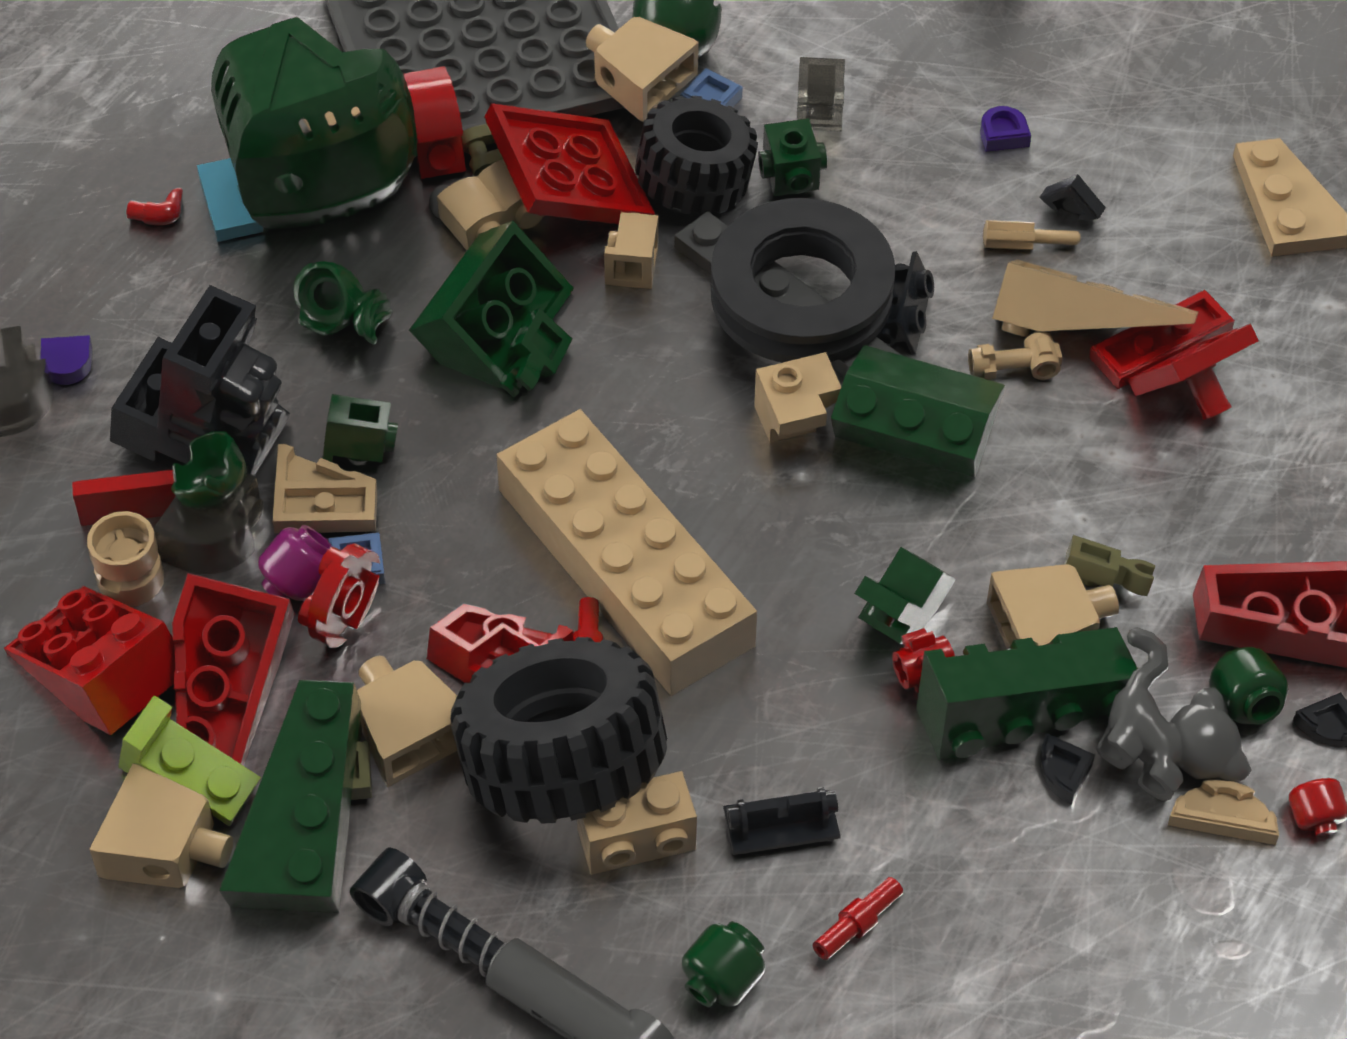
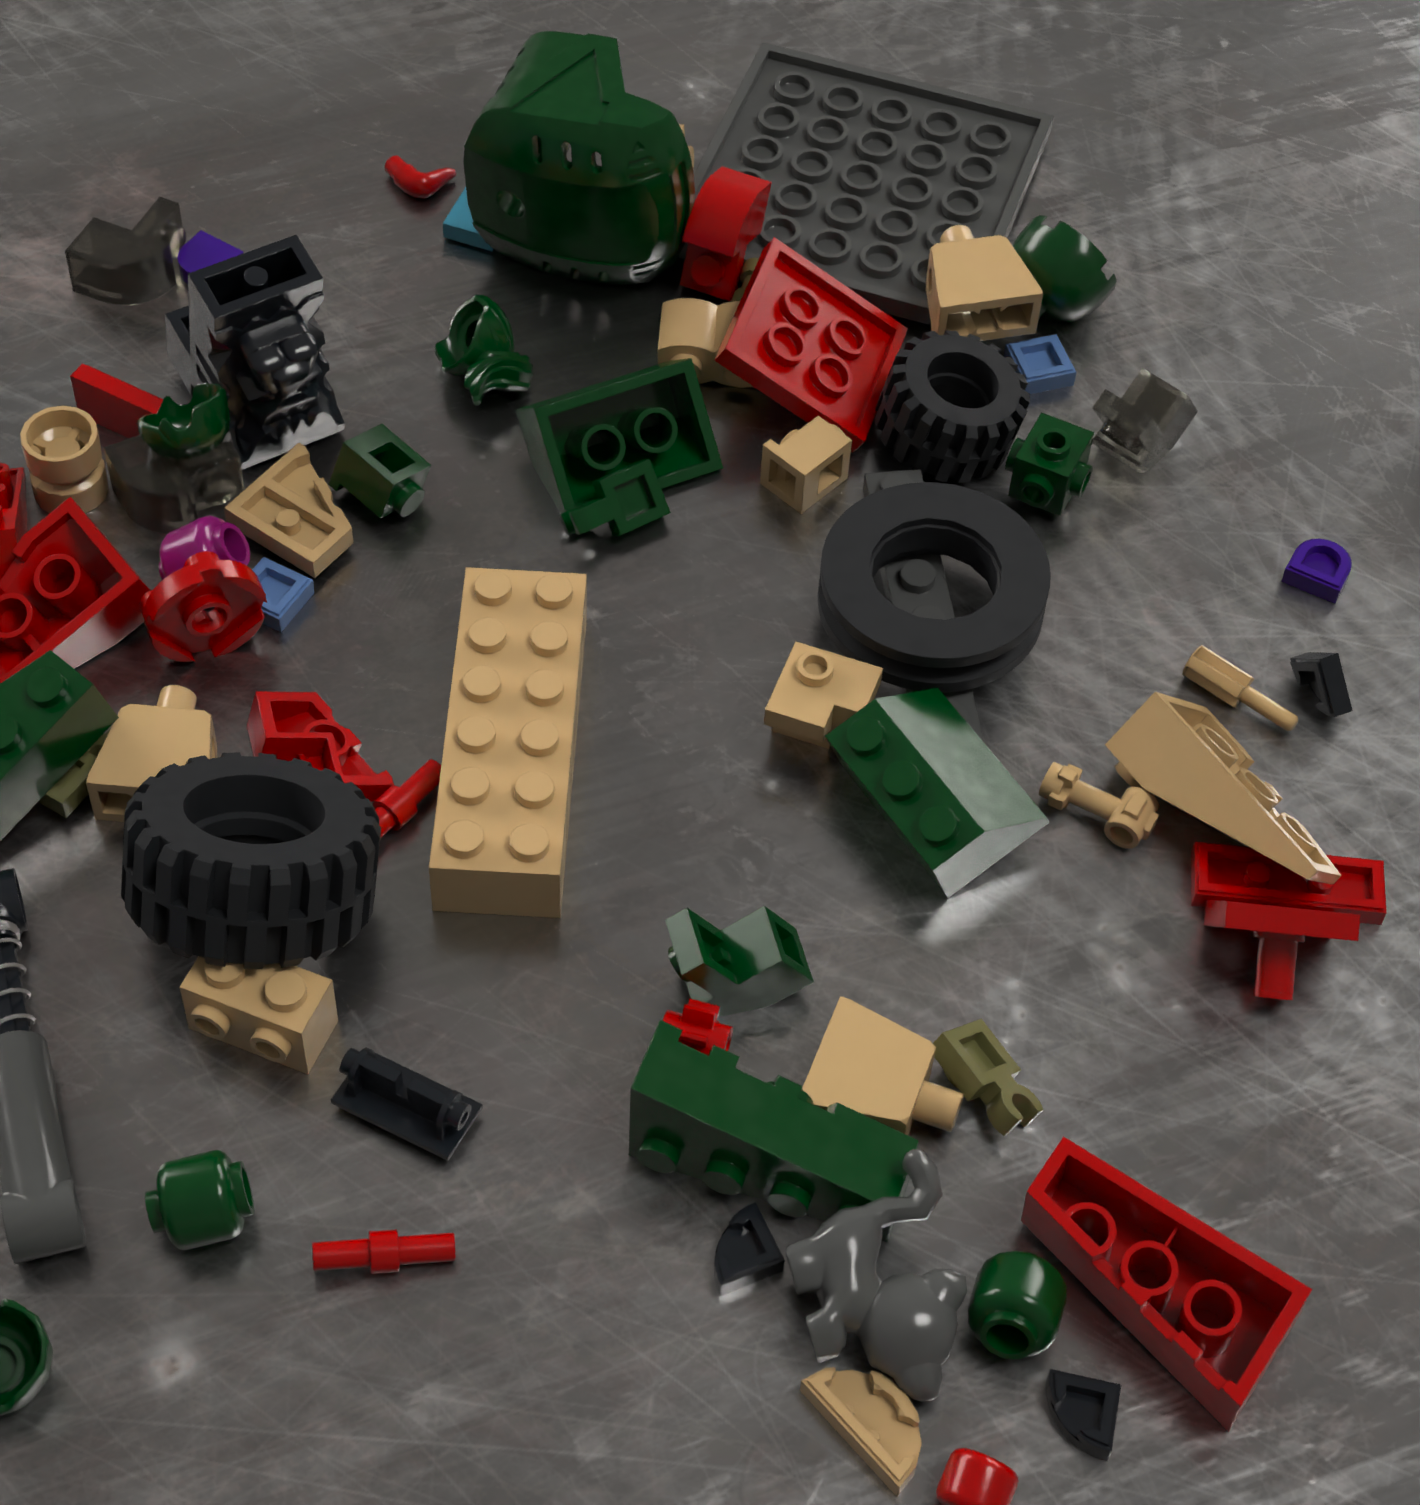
camera: 35 degrees right, 0 degrees up
black hinge [876,251,934,354] -> none

